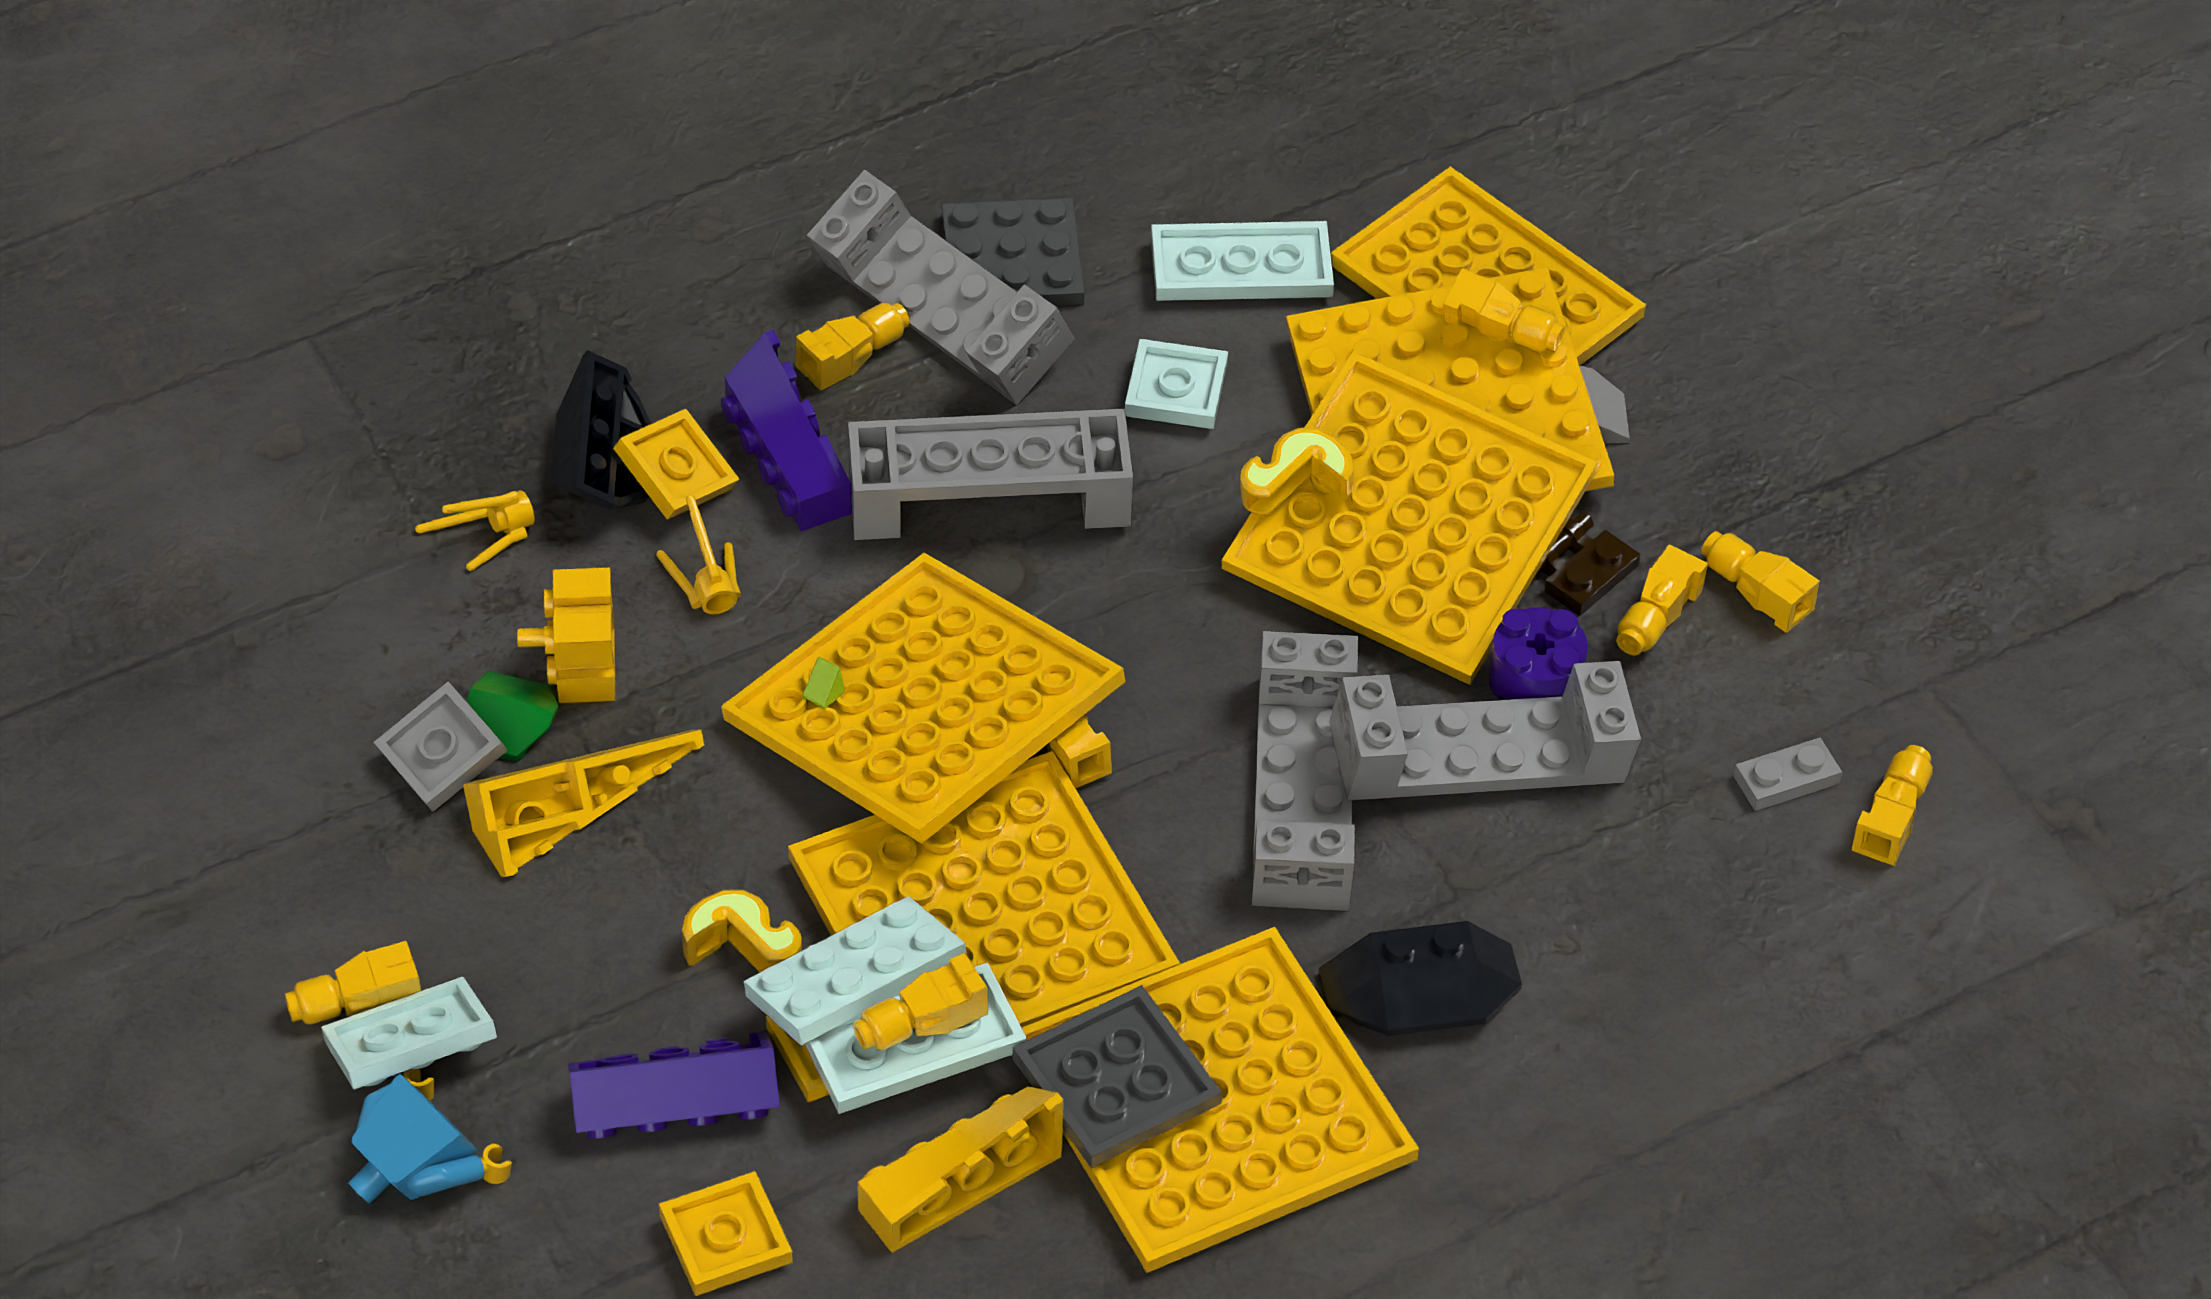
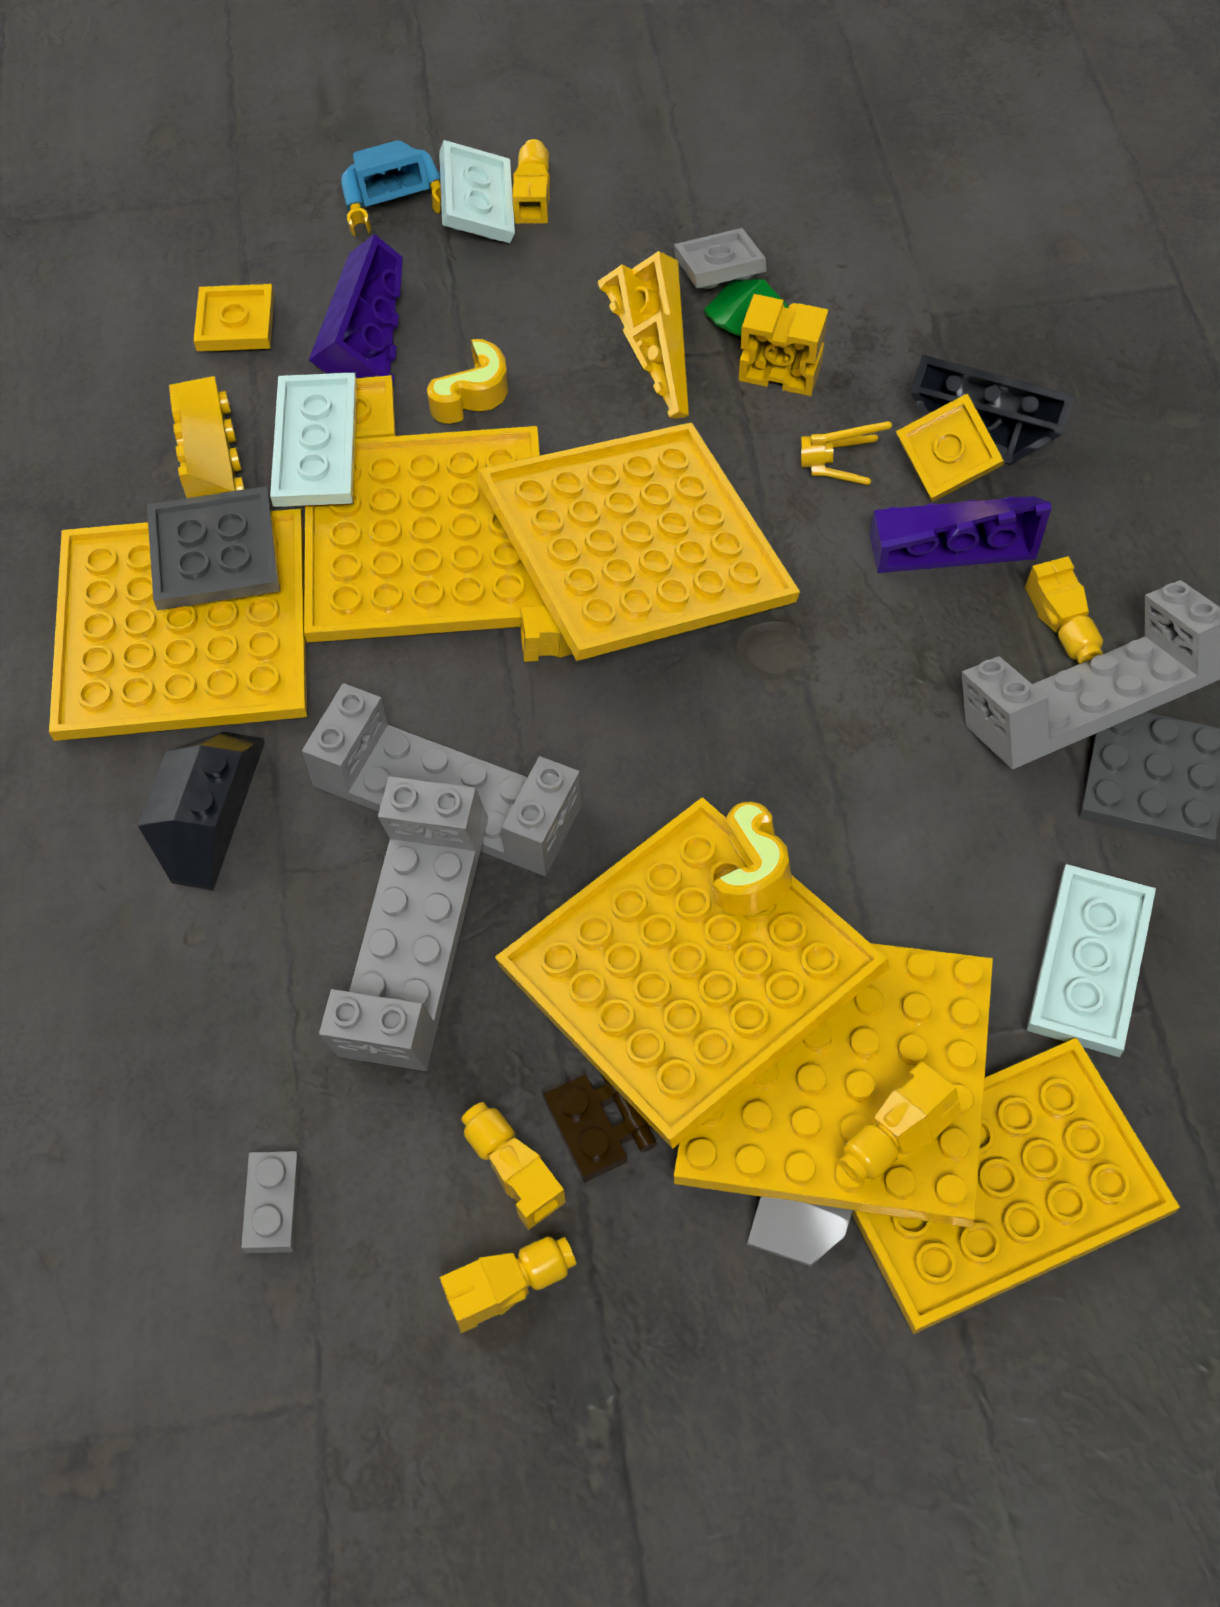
camera: 115 degrees right, 10 degrees up
yellow plant [415,490,535,571] -> none
light aqua plate [744,896,967,1045] -> none
lime piece [803,656,845,709] -> none
light grey plate [848,409,1133,540] -> none
yellow piece [853,952,988,1051] -> none
light aqua plate [1125,339,1228,429] -> none
dark purple brick [1488,608,1588,700] -> none
yellow piece [1851,745,1933,866] -> none

